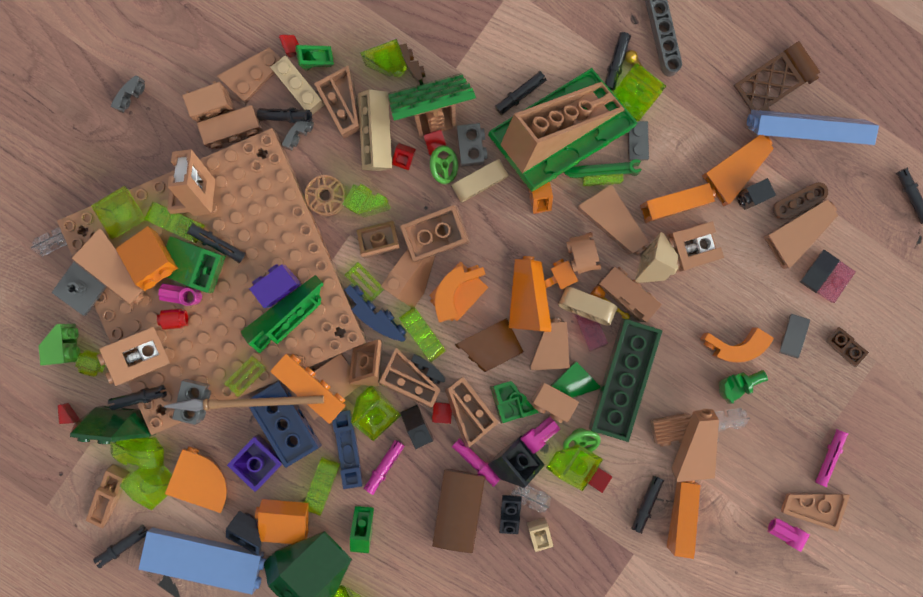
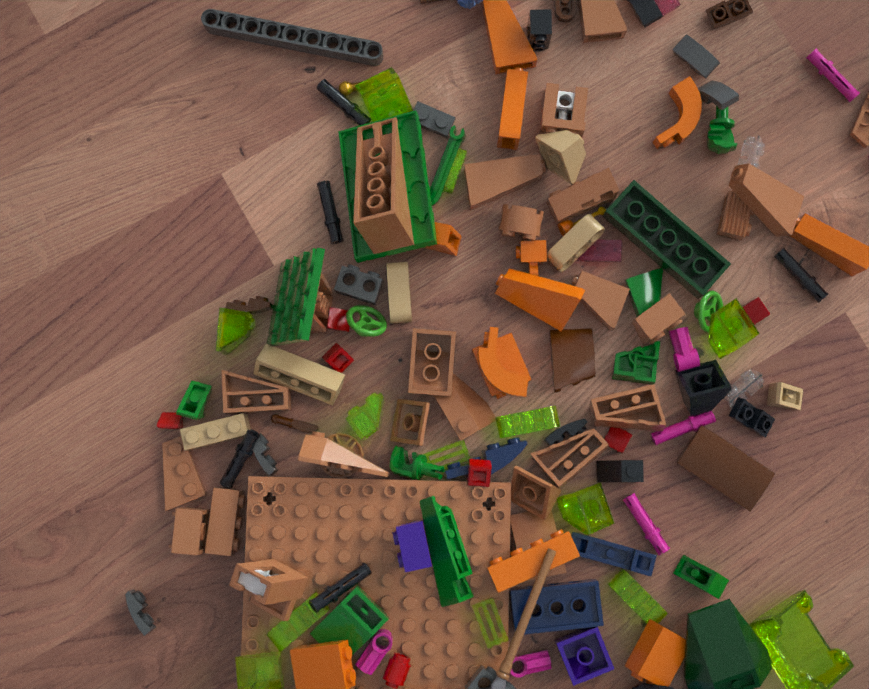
camera: 65 degrees left, 5 degrees down
none -> reddish brown piece [271,414,319,433]
none -> nougat wedge [298,431,389,477]
none -> green piece [389,445,444,480]
none -> red slope [467,459,492,487]
none -> dark pink piece [510,649,552,678]
none -> dark grey slope [698,80,739,110]

